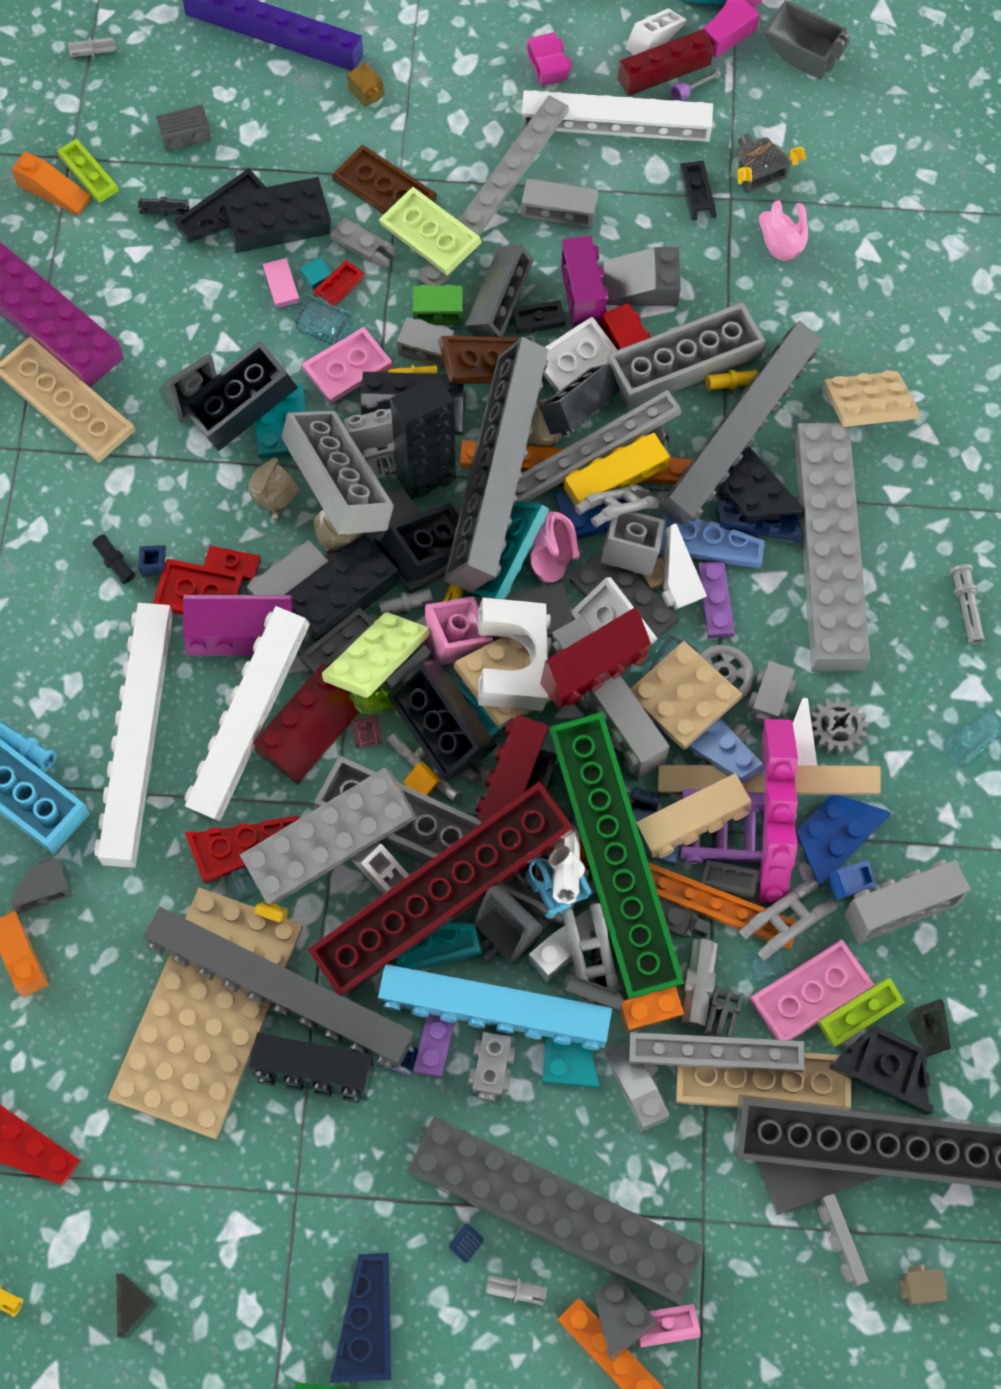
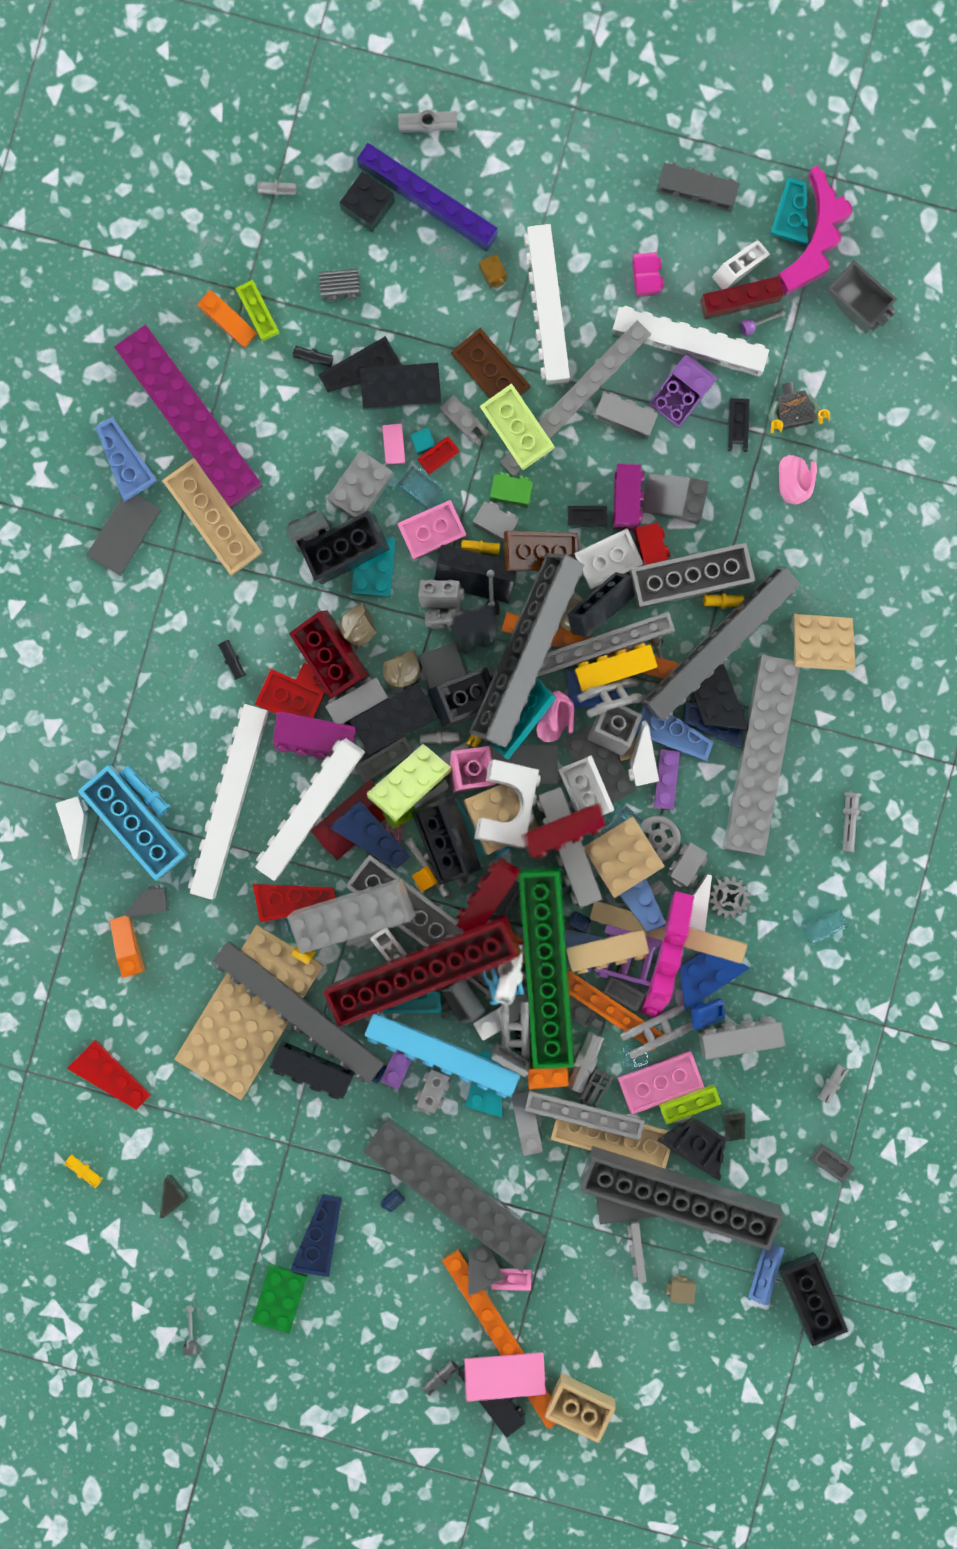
camera: 10 degrees right, 20 degrees up
dark blue slope [138,545,166,577] -> none
light grey brick [282,411,394,535] -> none
dark grey brick [465,244,534,337] -> none
light grey axle [486,1276,547,1306] -> none
none -> dark red slope [289,610,369,699]
none -> light grey brick [327,450,394,518]
none -> dark blue wing [330,800,411,869]
none -> black brick [339,171,395,233]
none -> white brick [524,224,570,385]
none -> medium lavender slope [649,354,718,428]

